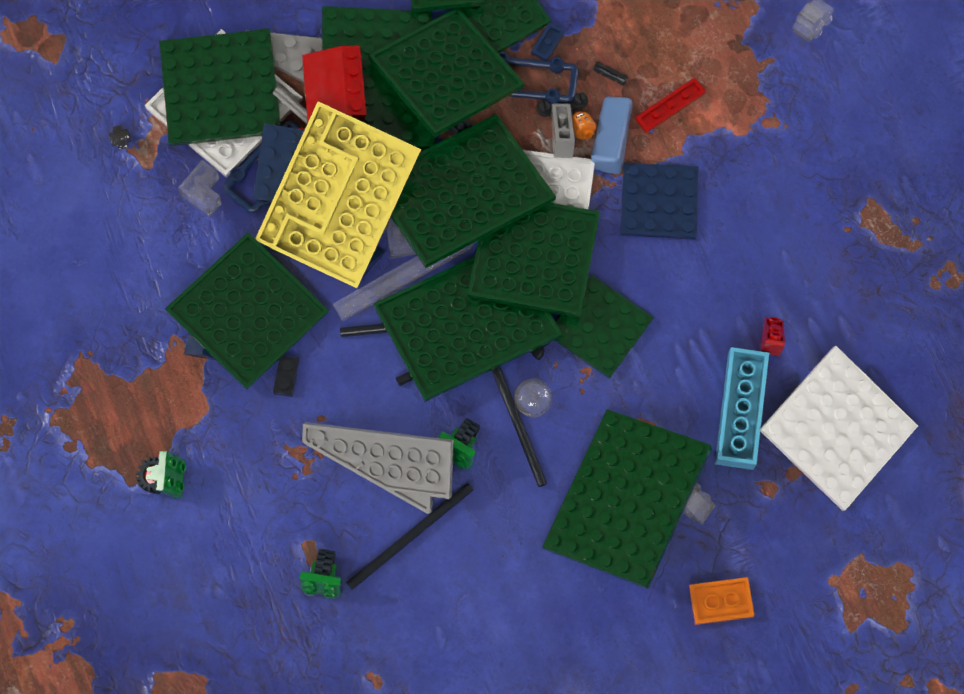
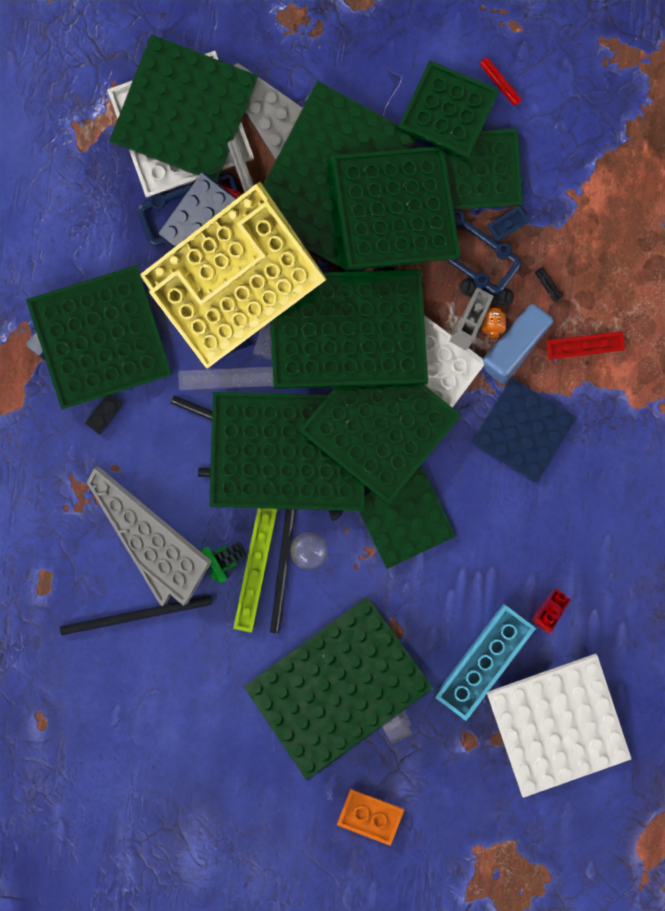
camera: 30 degrees right, 15 degrees up
clear smoke gear [109,125,131,150] -> none
clear brick [178,160,222,217] -> none
green plate [300,549,342,599] -> none
red slope [302,46,366,123] -> none
none -> lime plate [233,509,277,633]

